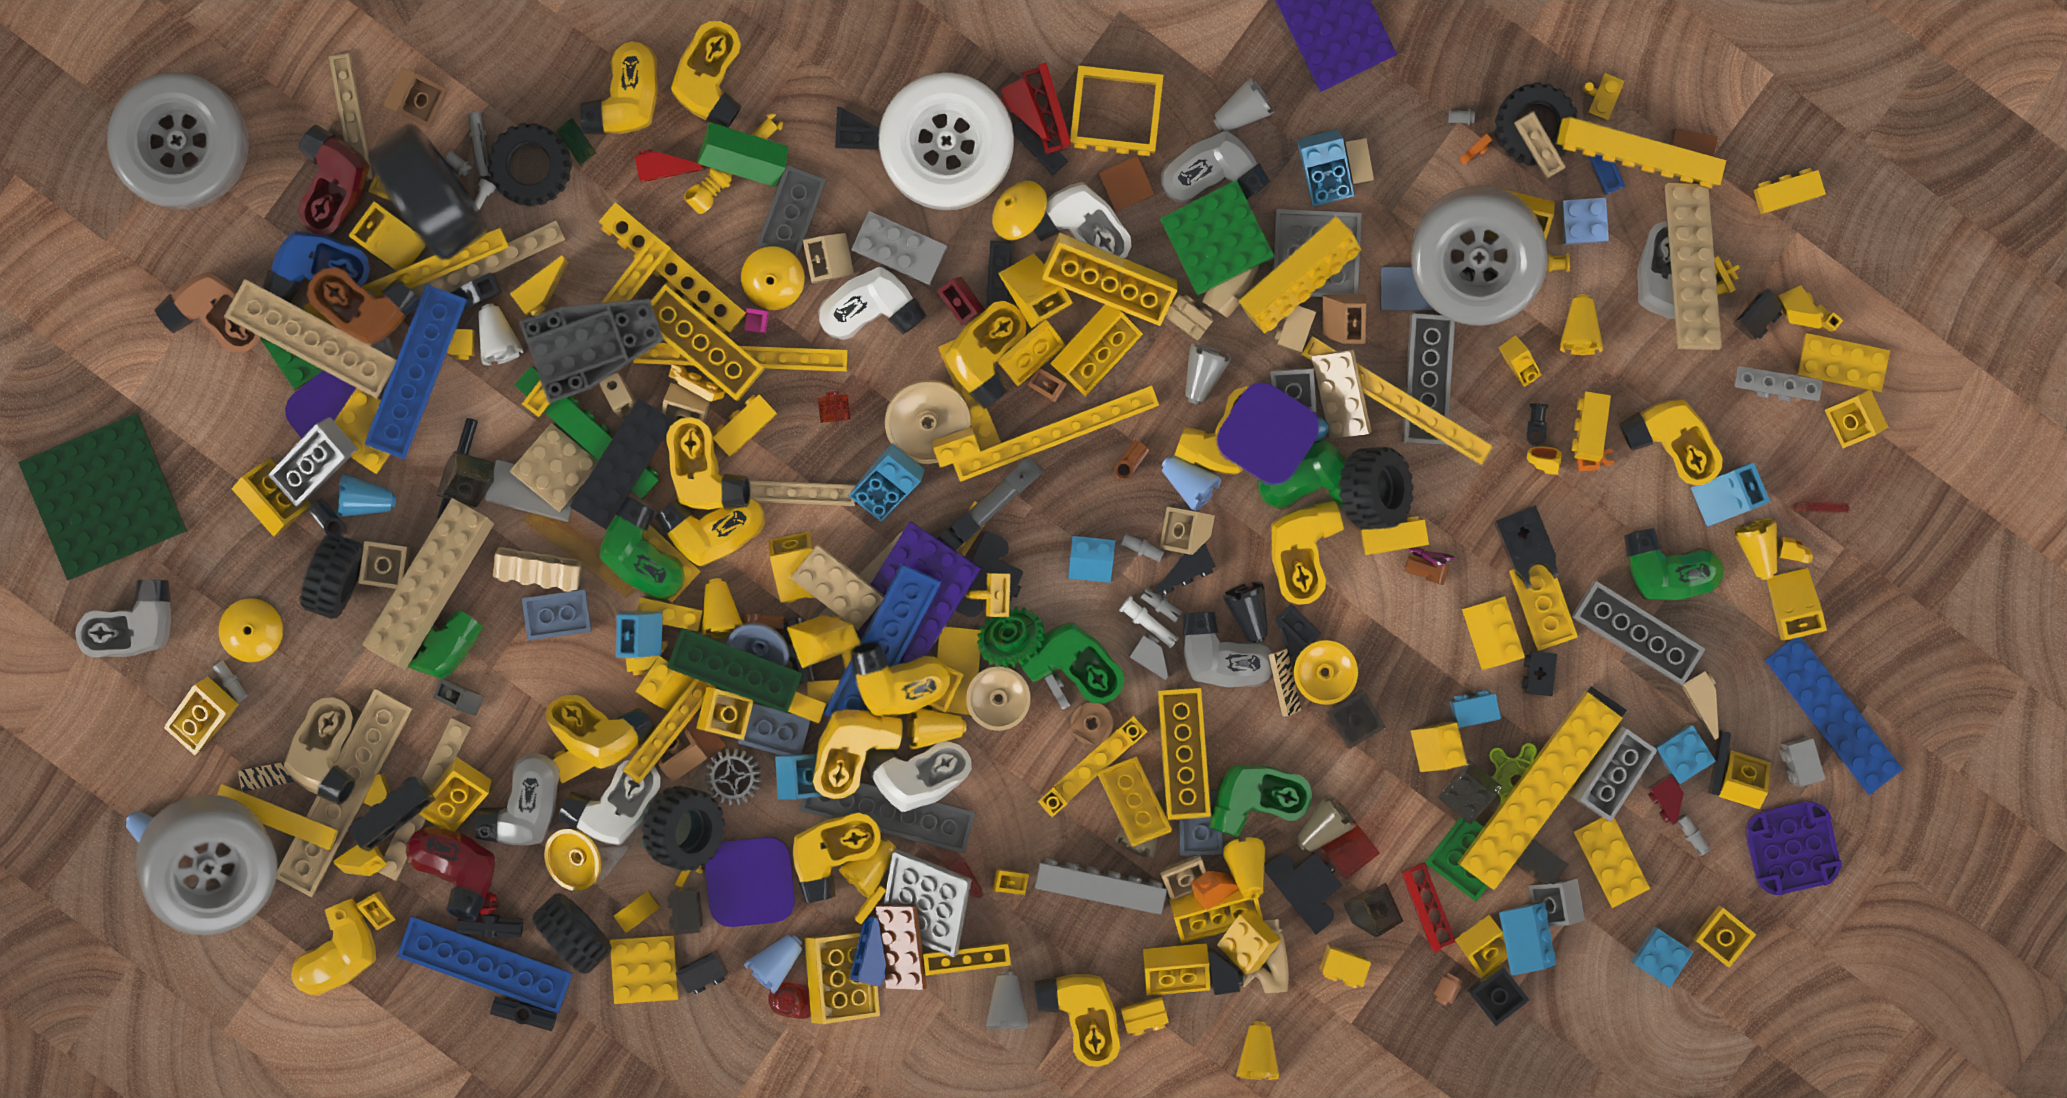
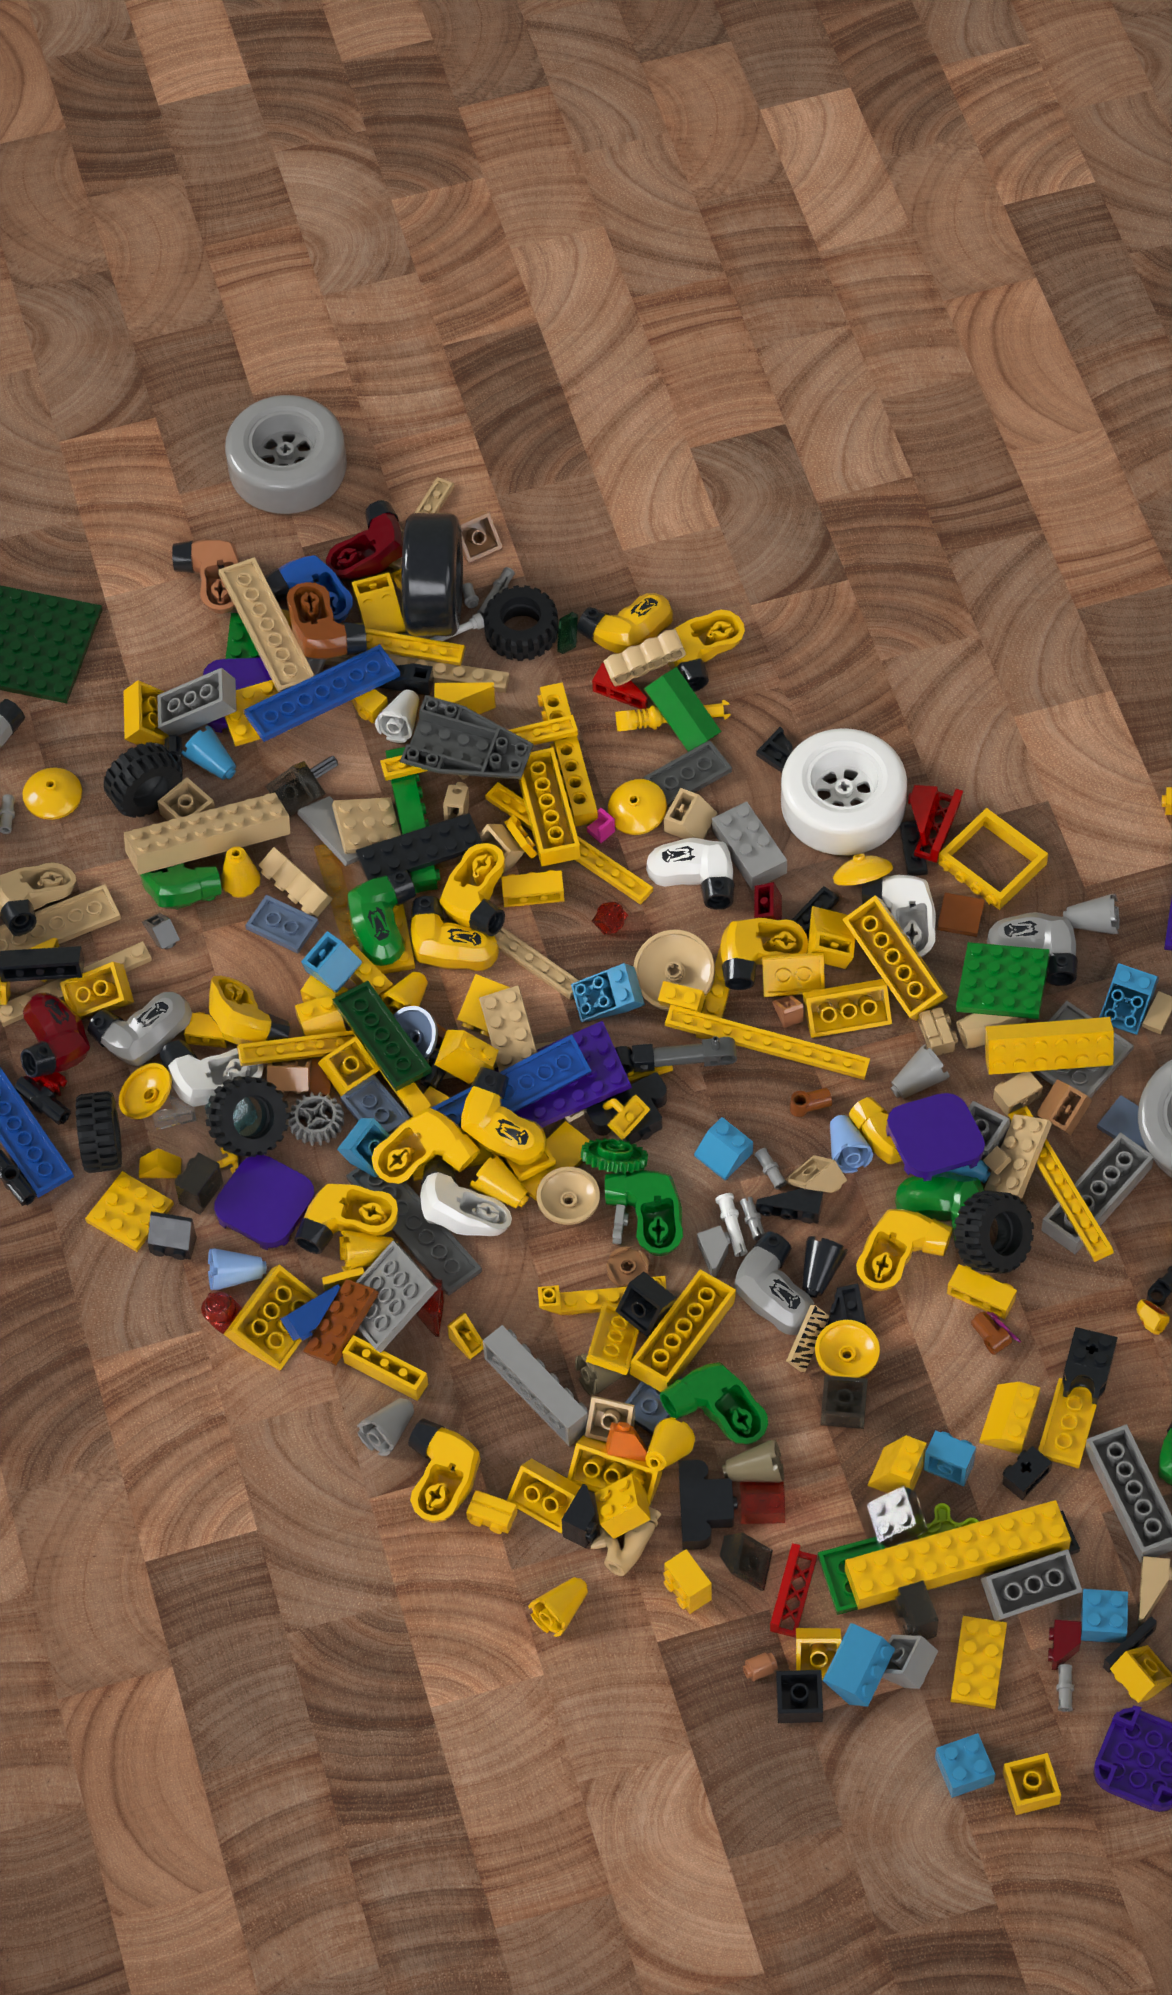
camera: 35 degrees right, 30 degrees down
none -> yellow cone [220,847,261,898]
none -> tan brick [603,629,686,686]
none -> black slope [615,1272,677,1337]
none -> tan tile [983,1146,1012,1175]

